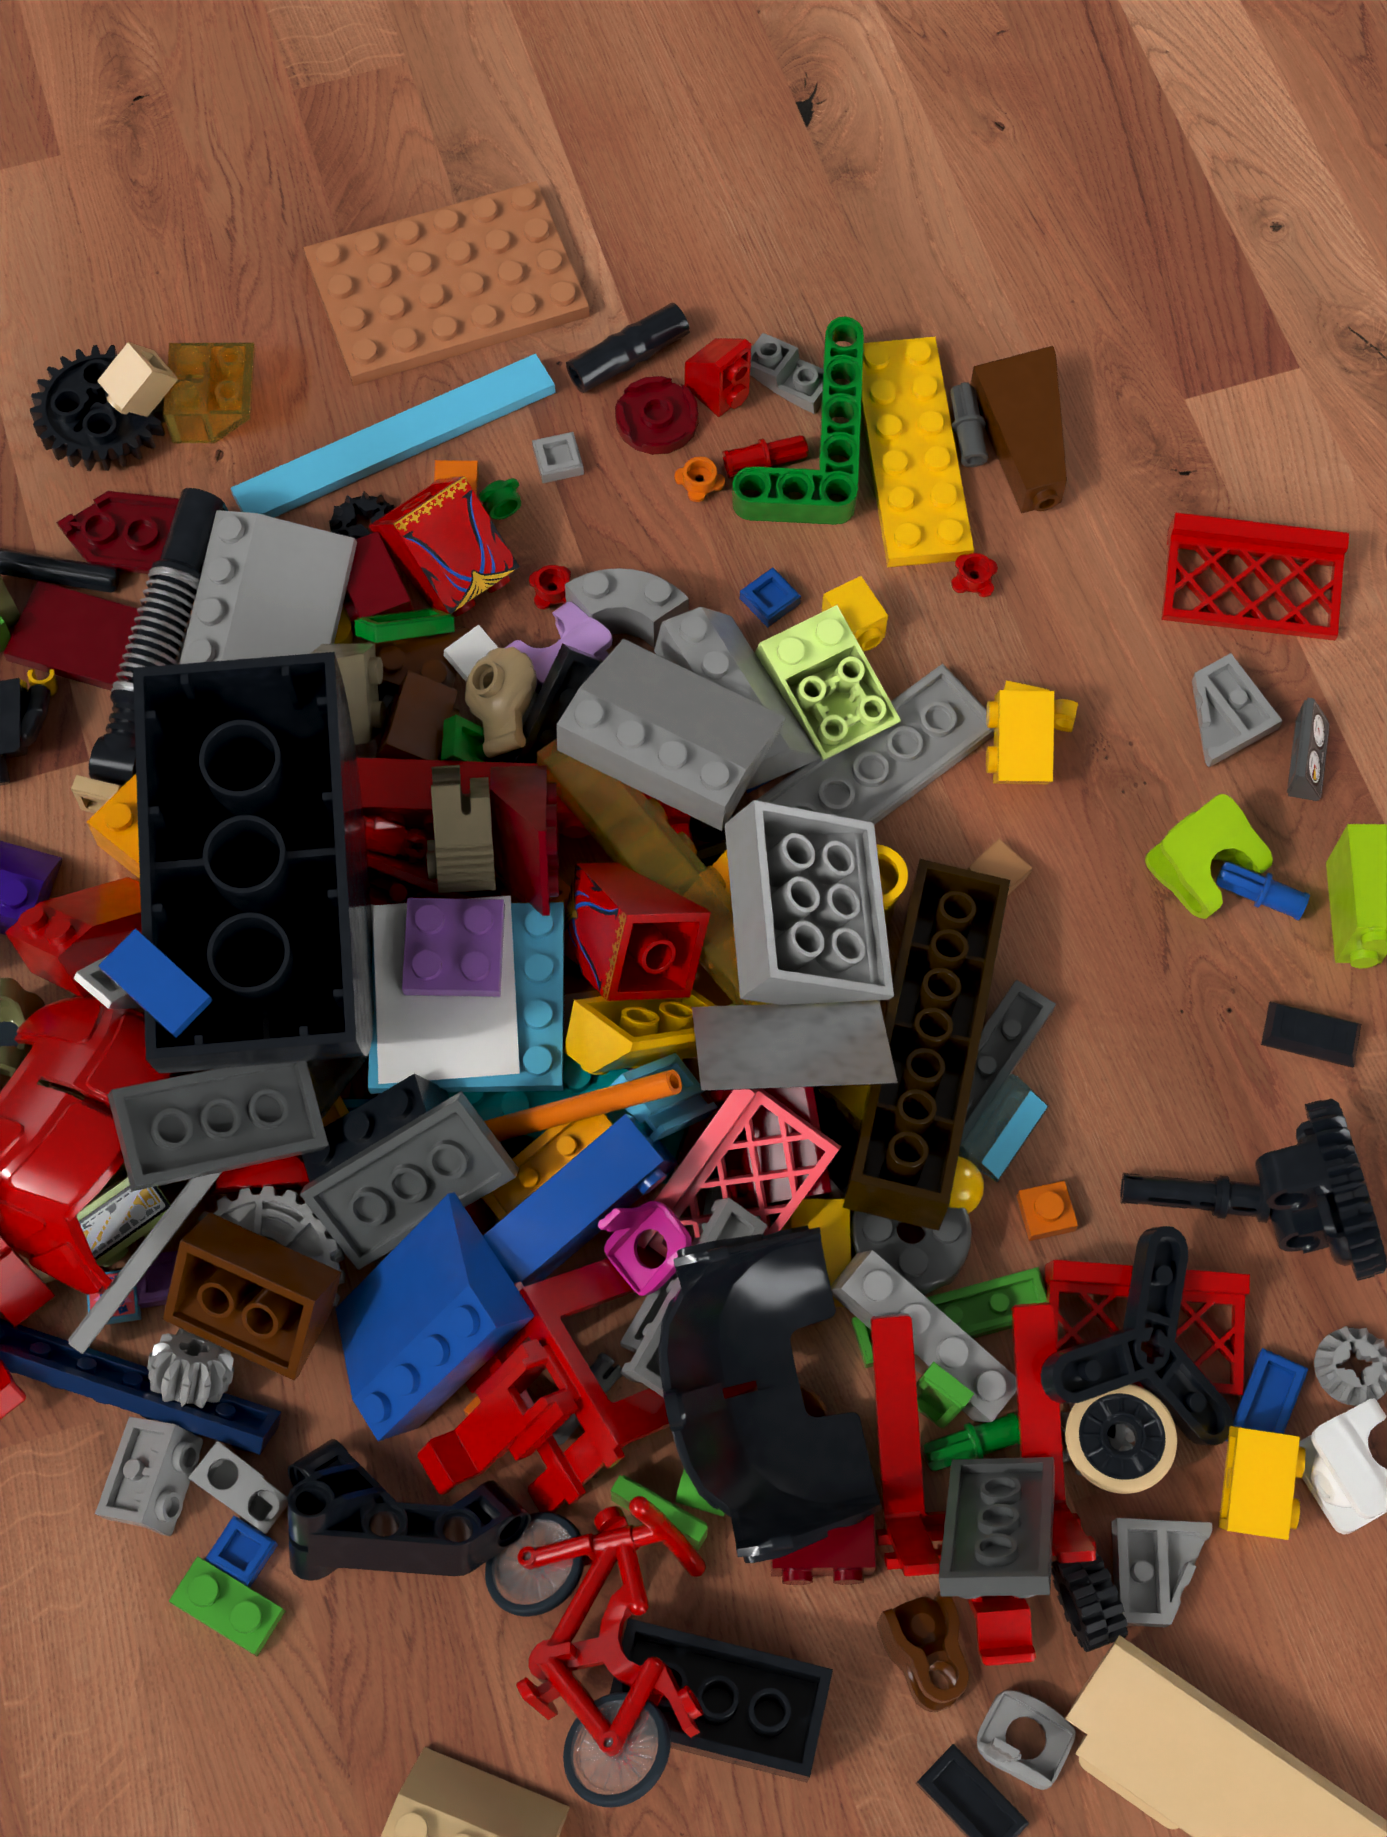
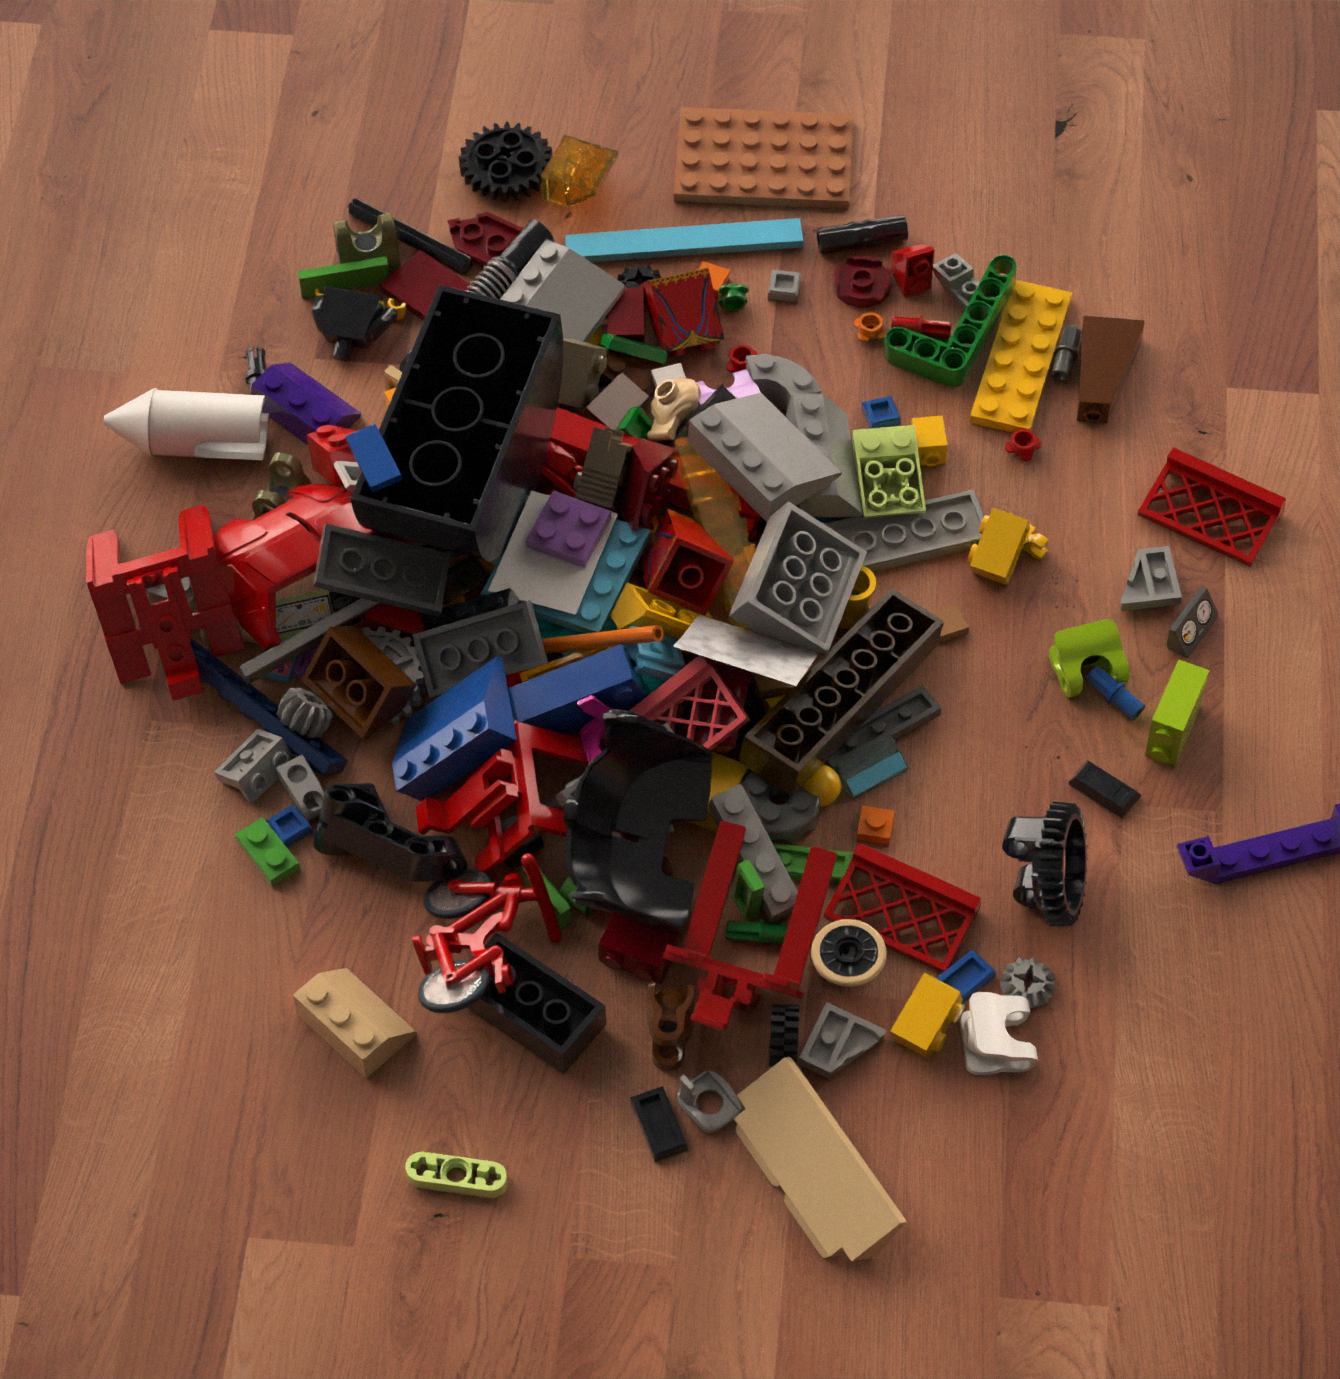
camera: 25 degrees right, 10 degrees down
tan brick [97,342,178,417] -> none
dark grey plate [939,1457,1055,1599] -> none
black piece [1041,1226,1234,1445] -> none
black pin [1120,1172,1270,1223] -> none

